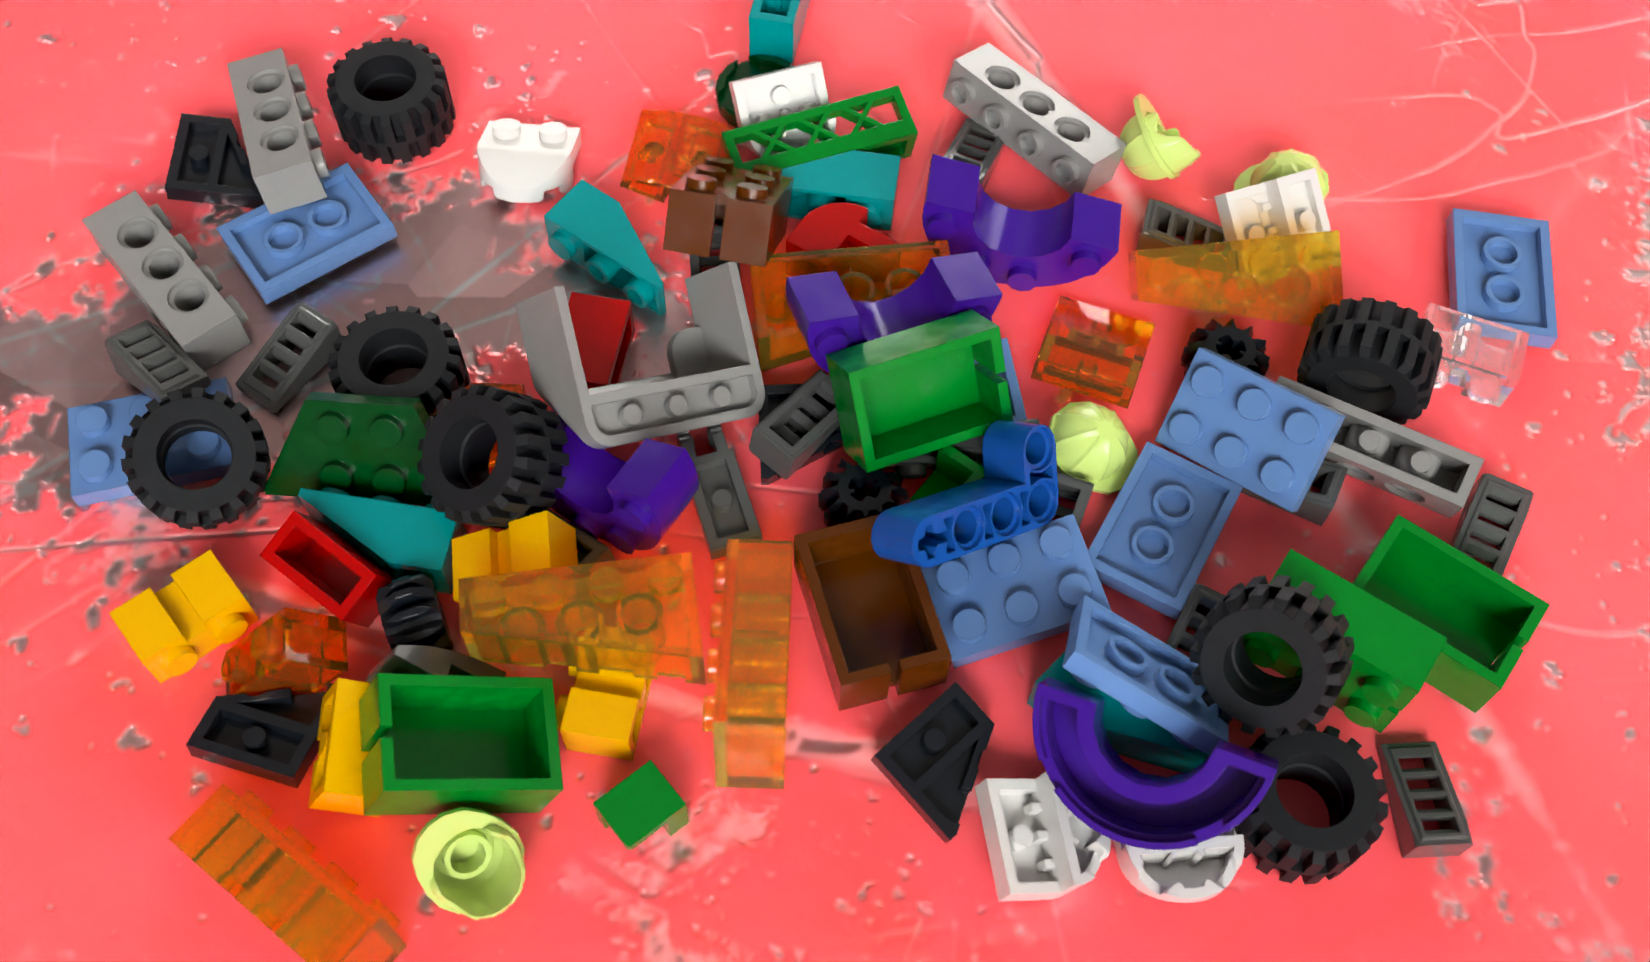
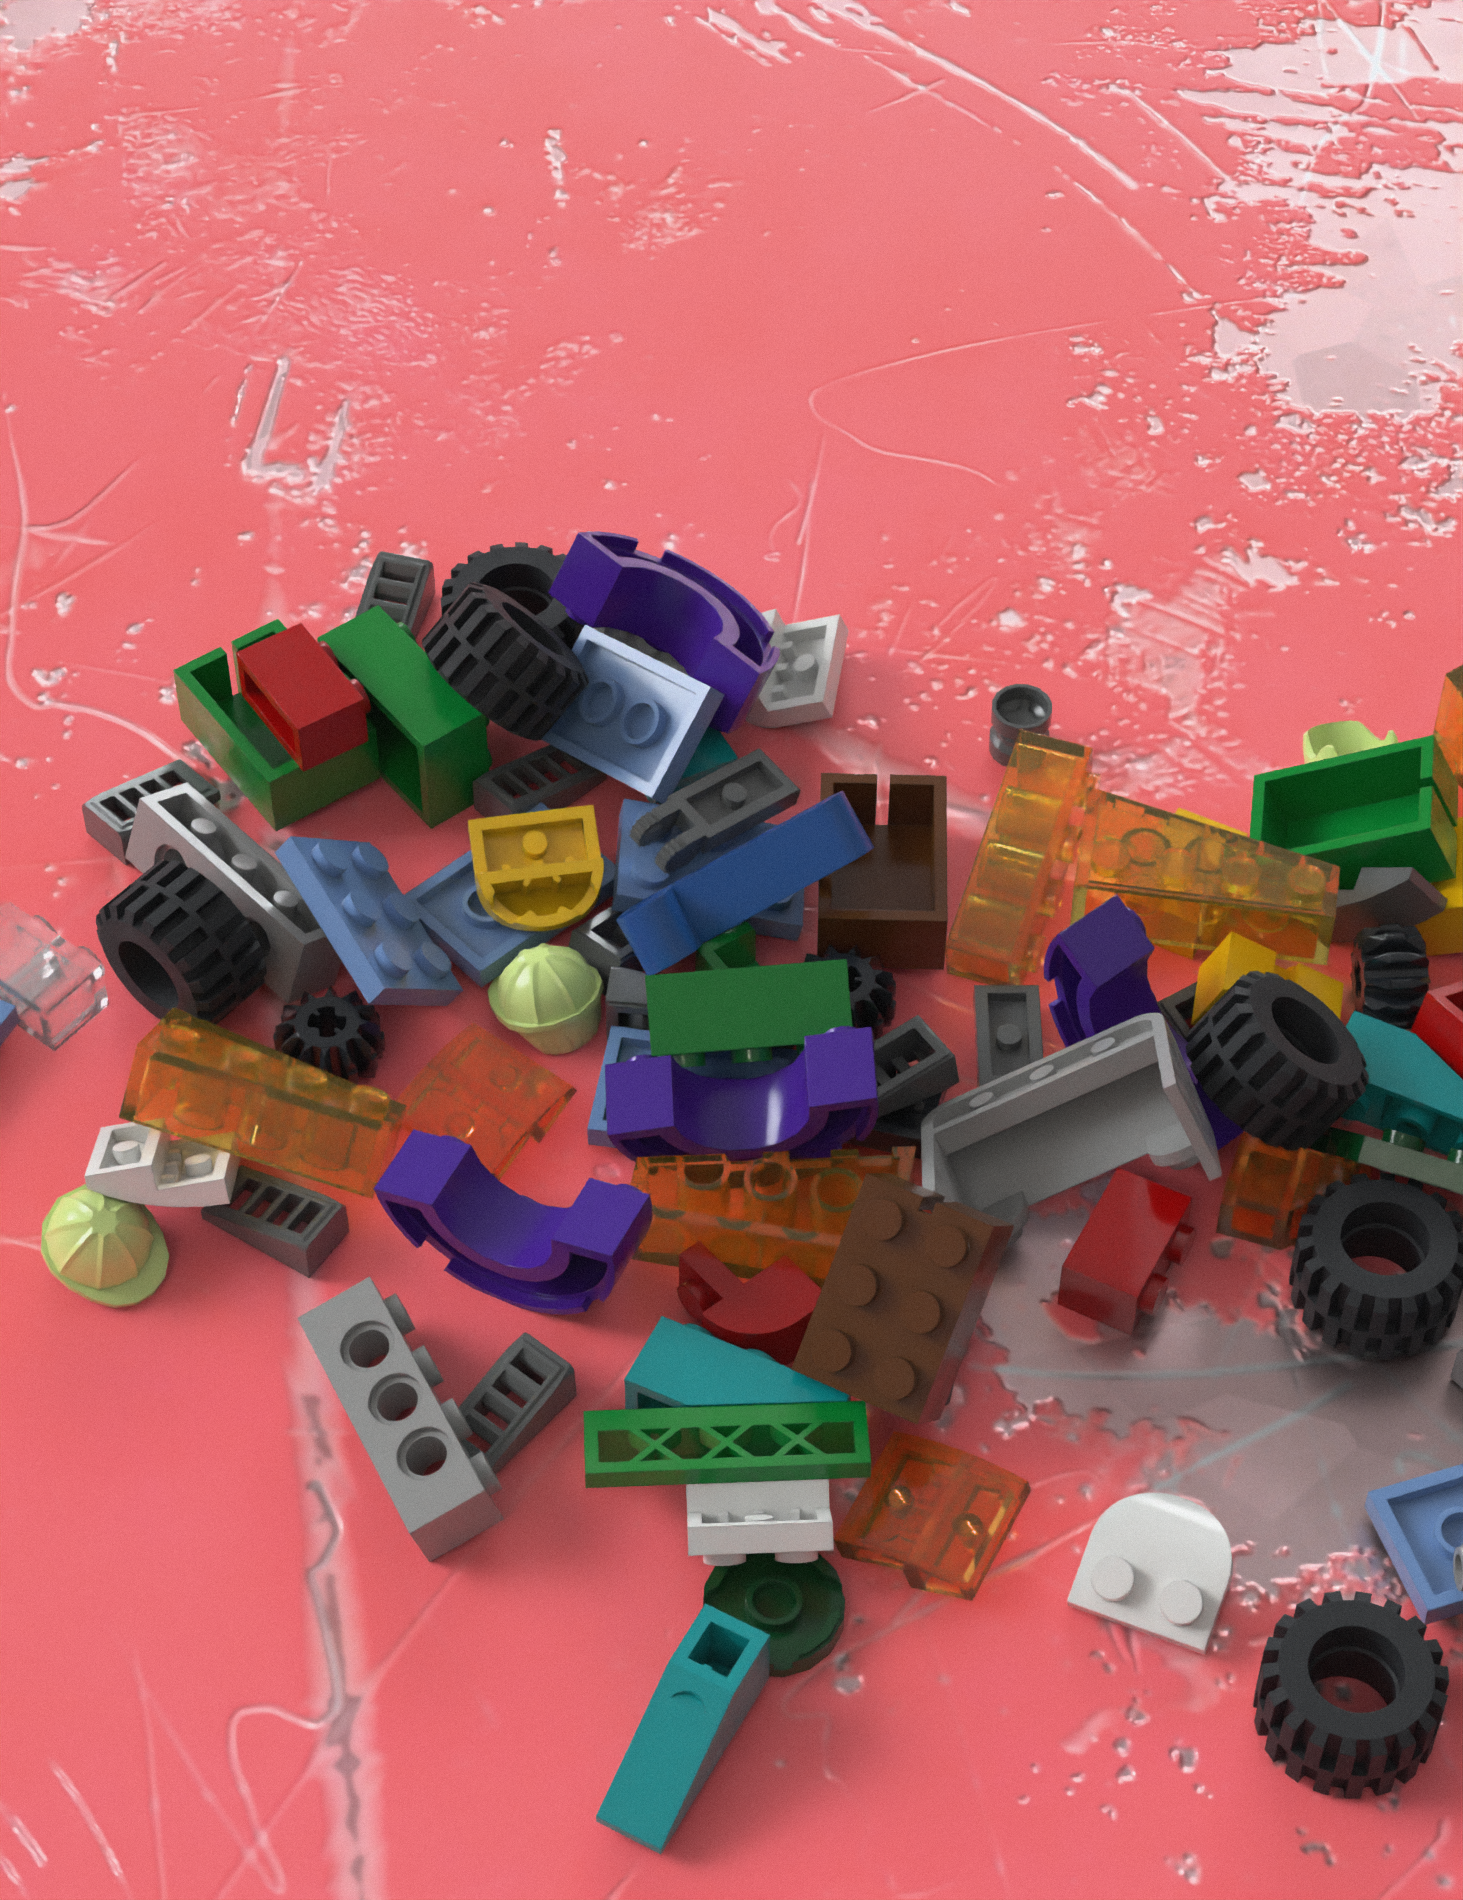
camera: 160 degrees left, 10 degrees down
teal slope [544,179,666,317] -> none
green panel [593,760,689,850] -> none
black wing [871,682,995,844] -> none
yellowish green piece [1120,94,1201,180] -> none
none -> red brick [236,623,371,772]
none -> yellow slope [468,805,604,931]
none -> dark grey hinge [629,748,801,874]
none -> dark grey wheel [989,684,1052,769]

